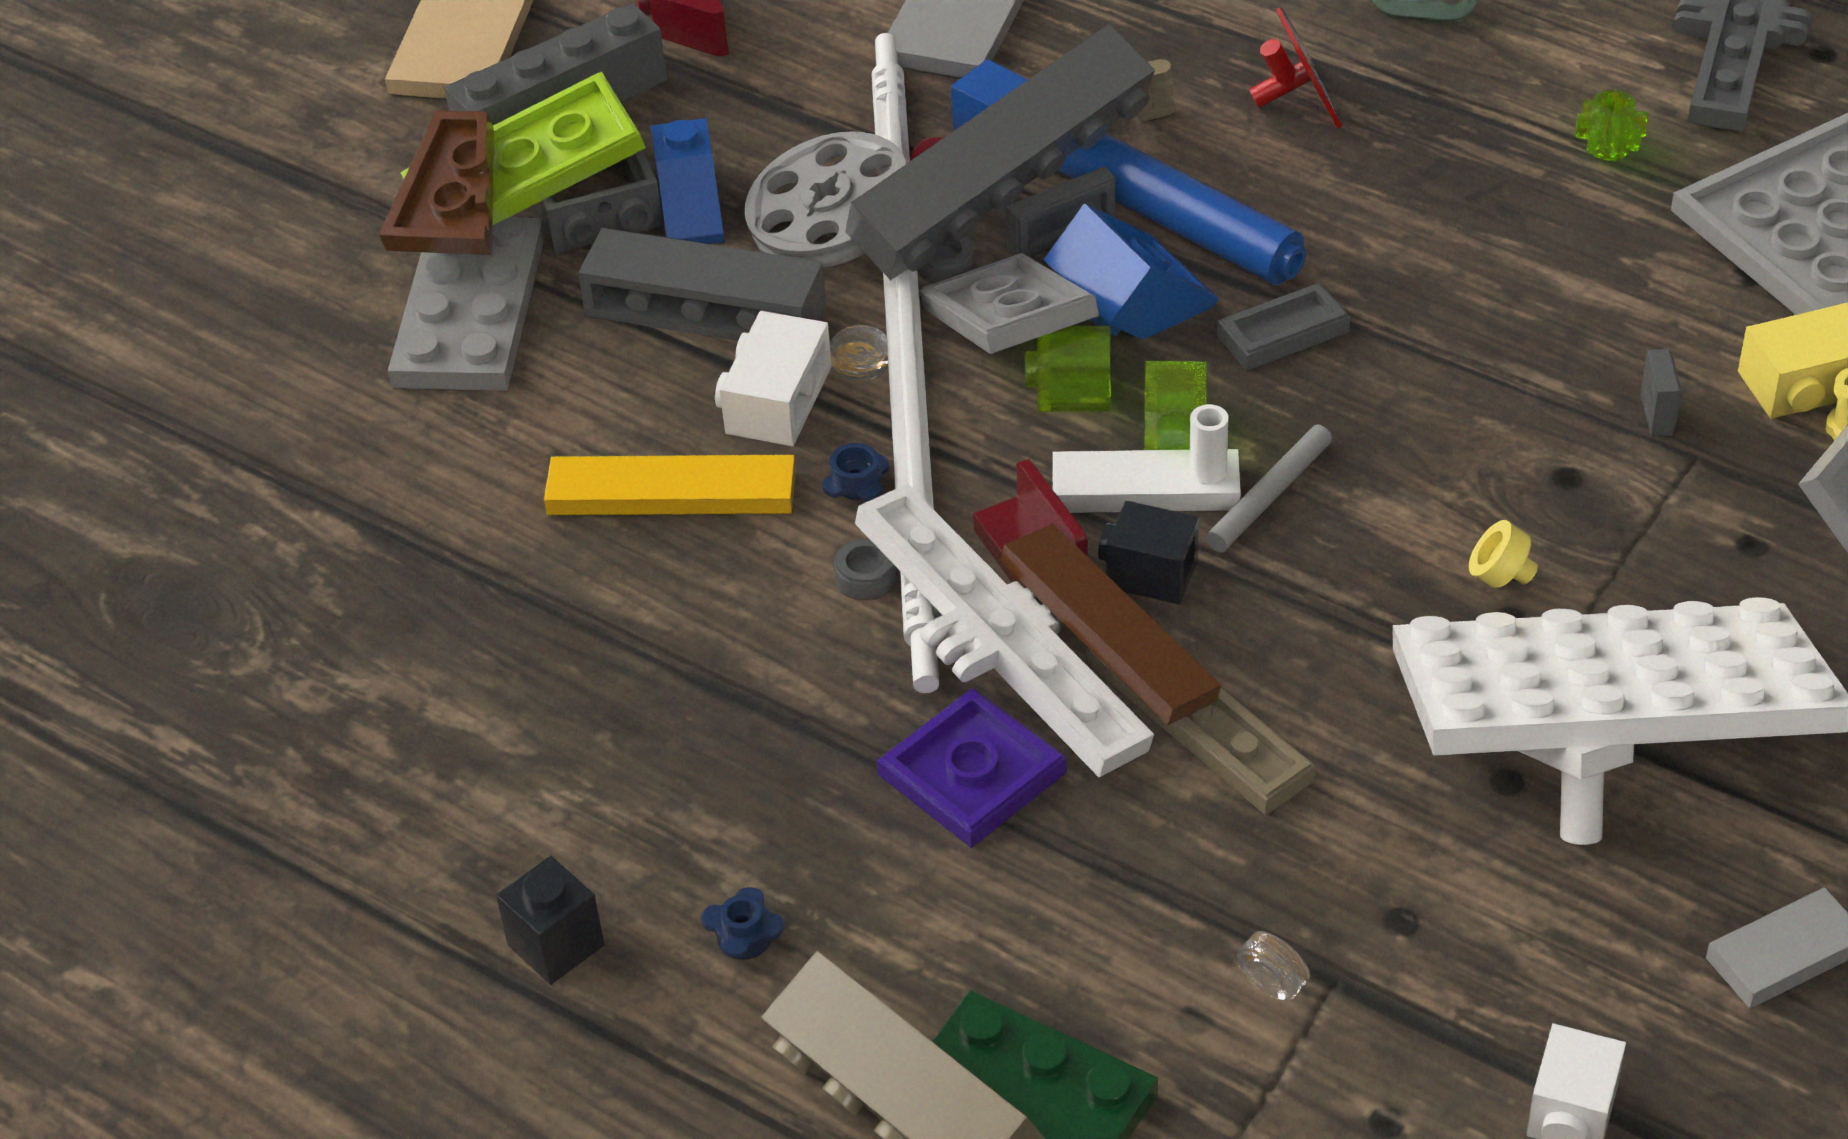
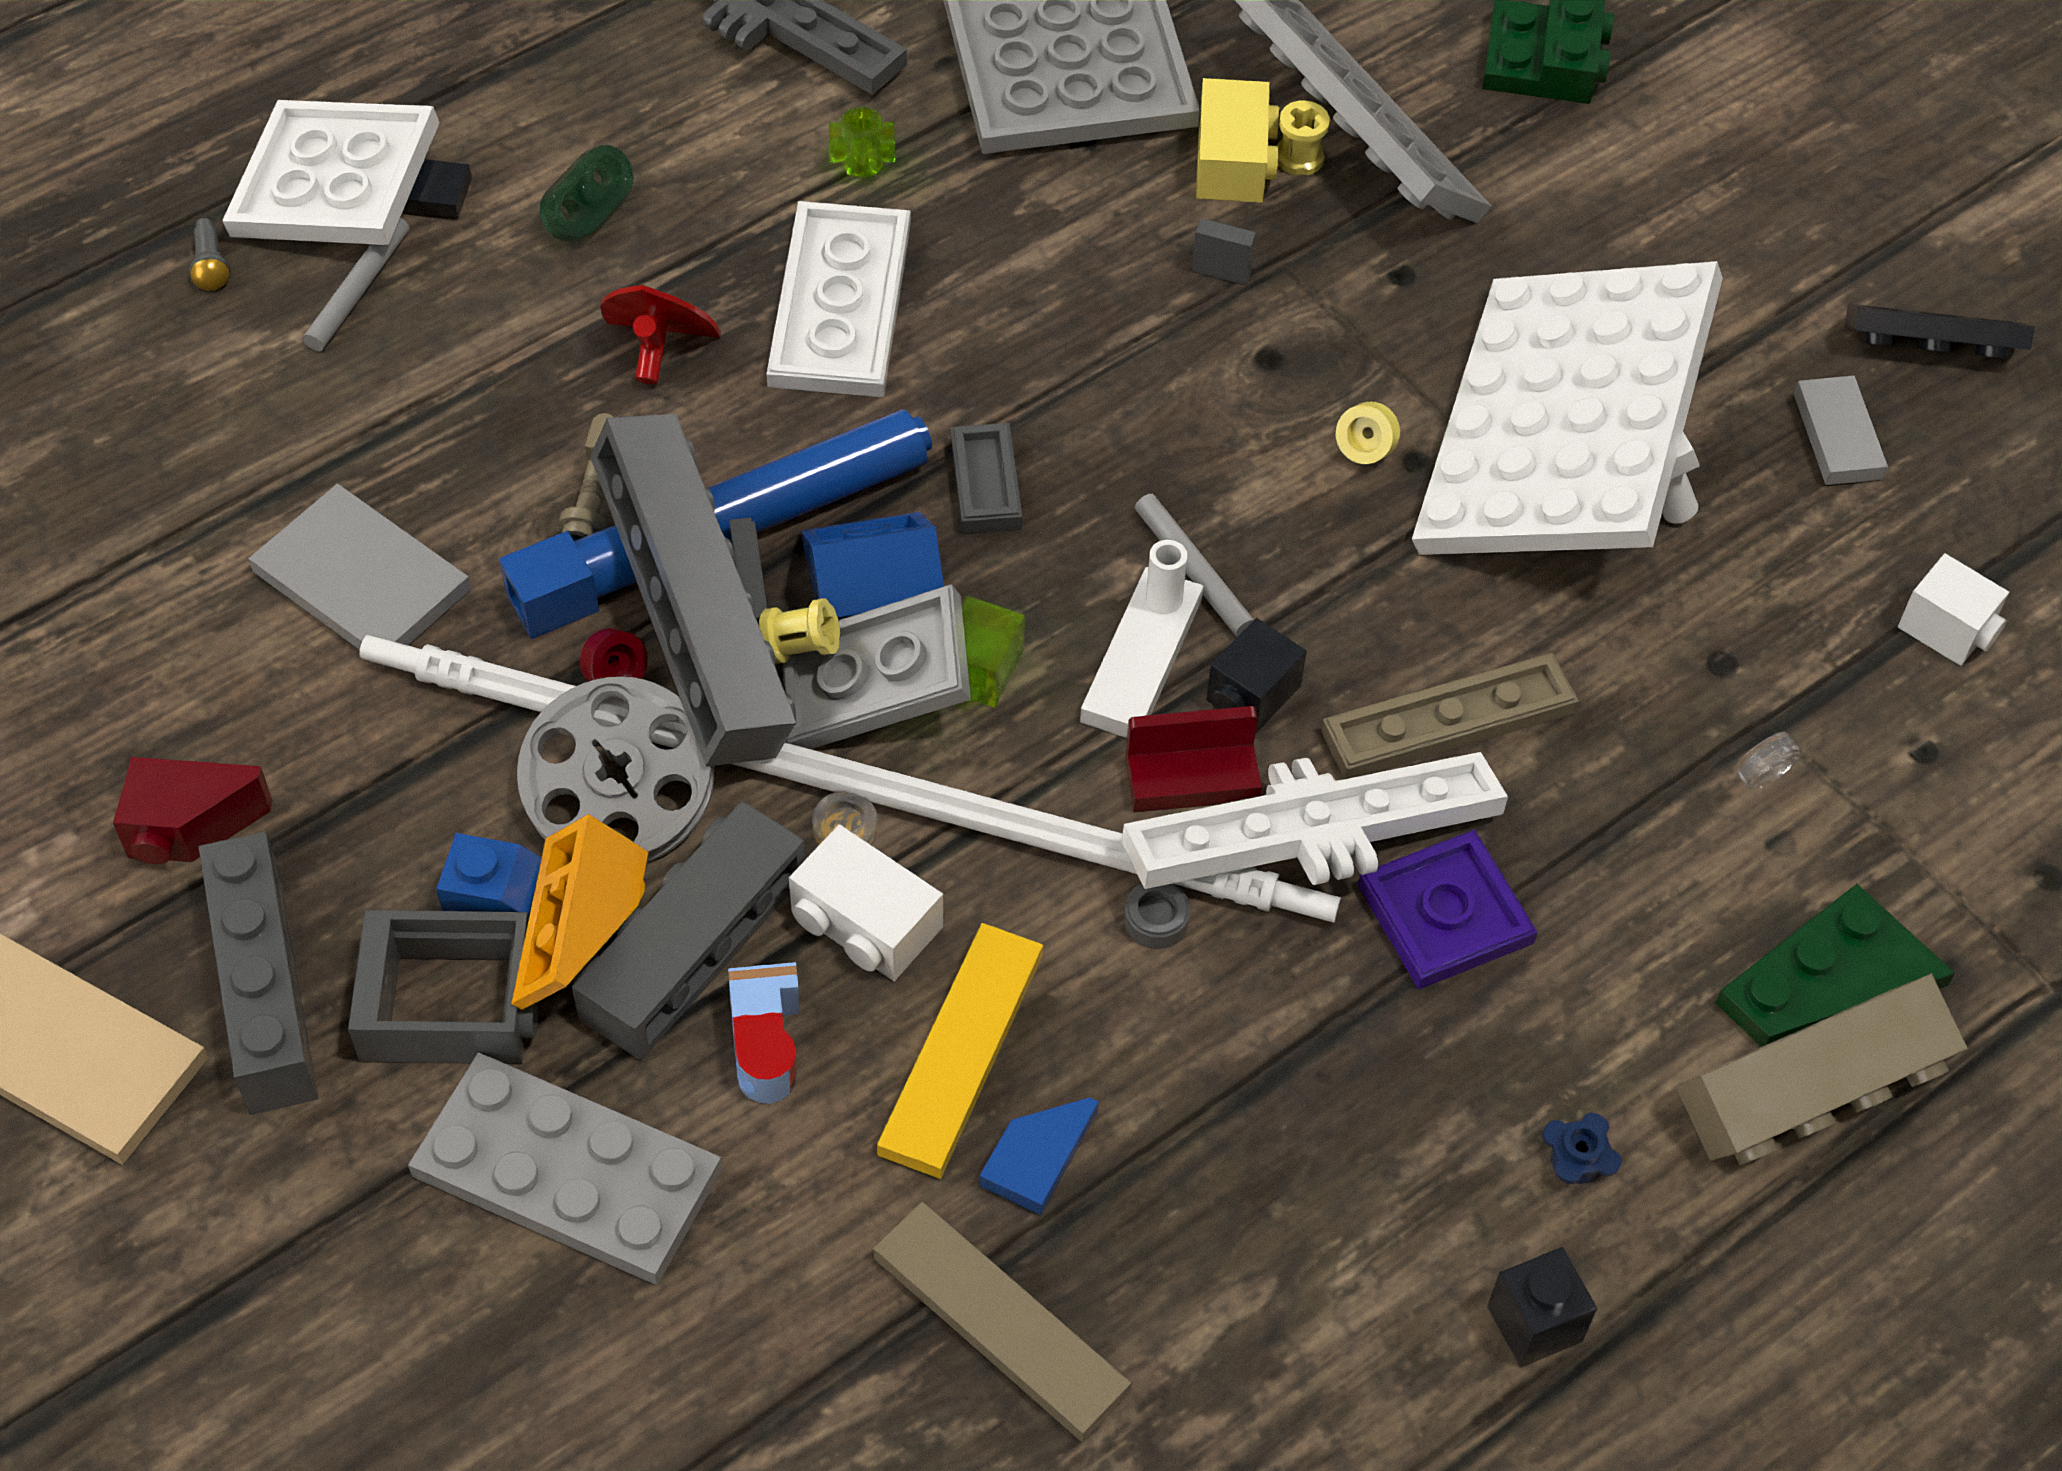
camera: 75 degrees left, 10 degrees up
reddish brown wing [379,110,494,255] -> none
lime tile [400,72,646,226] -> none
dark blue plate [822,443,889,501] -> none
reddish brown tile [1000,524,1222,725] -> none
clear neon green brick [1144,361,1207,450] -> none
none -> light orange slope [511,814,648,1010]
none -> leg [728,962,799,1104]
none -> light yellow bush [759,598,840,664]
none -> white tile [767,201,911,397]
none -> dark tan tile [873,1201,1132,1442]
none -> blue tile [979,1097,1099,1215]

